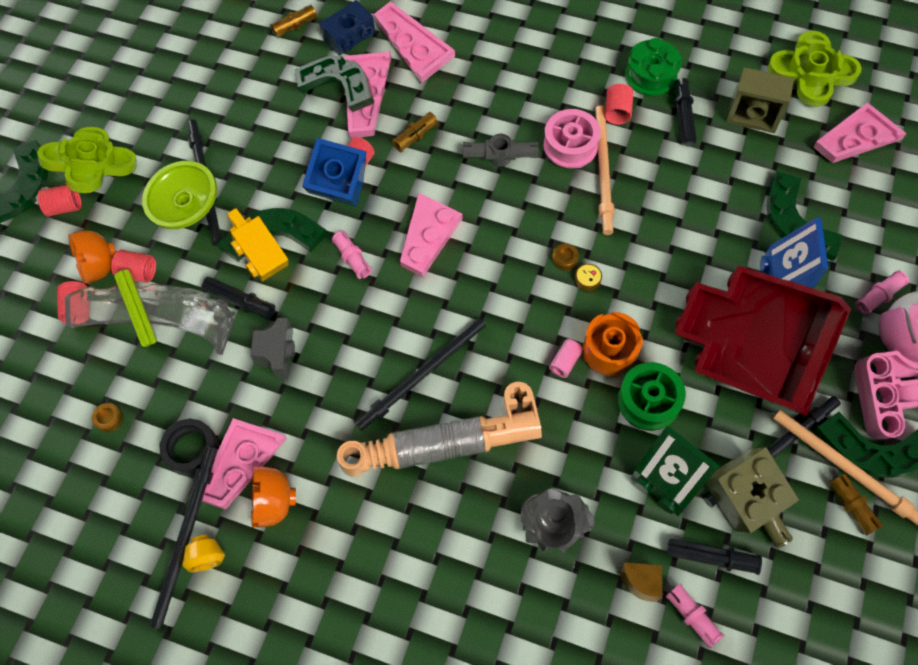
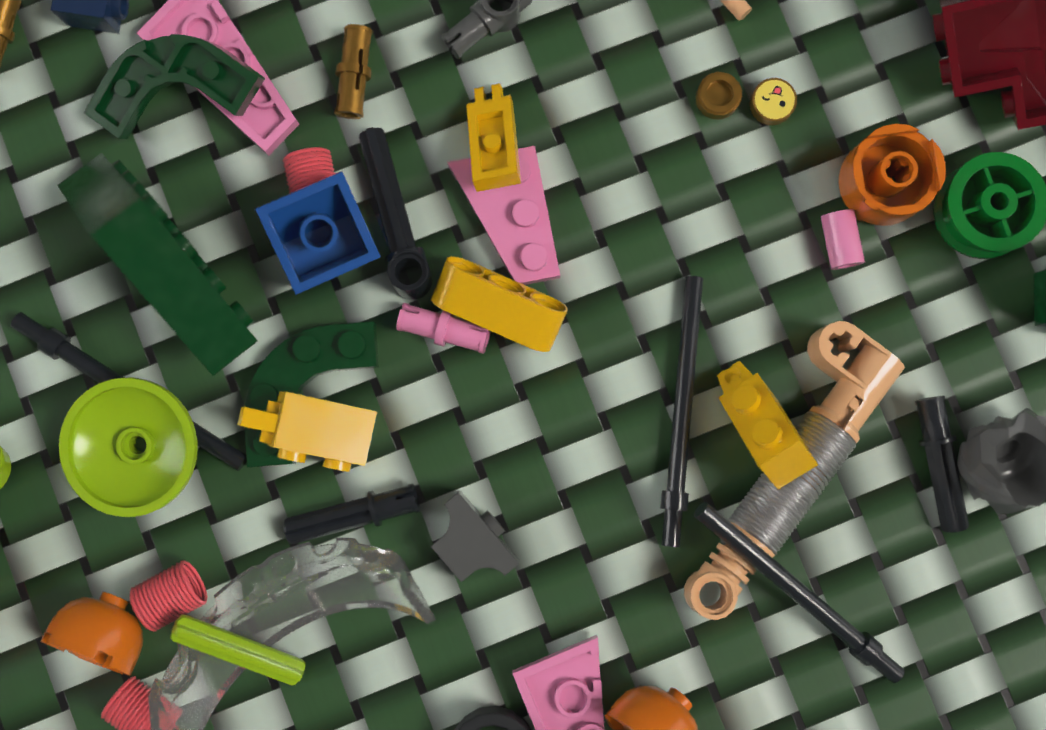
camera: 45 degrees left, 20 degrees up
none -> dark green brick [57,153,258,376]
none -> black axle [359,127,432,300]
none -> yellow beam [431,256,568,352]
none -> yellow hinge [467,83,521,192]
none -> black bar [694,502,905,683]
none -> yellow hinge [717,361,818,490]
none -> black axle [915,396,969,533]

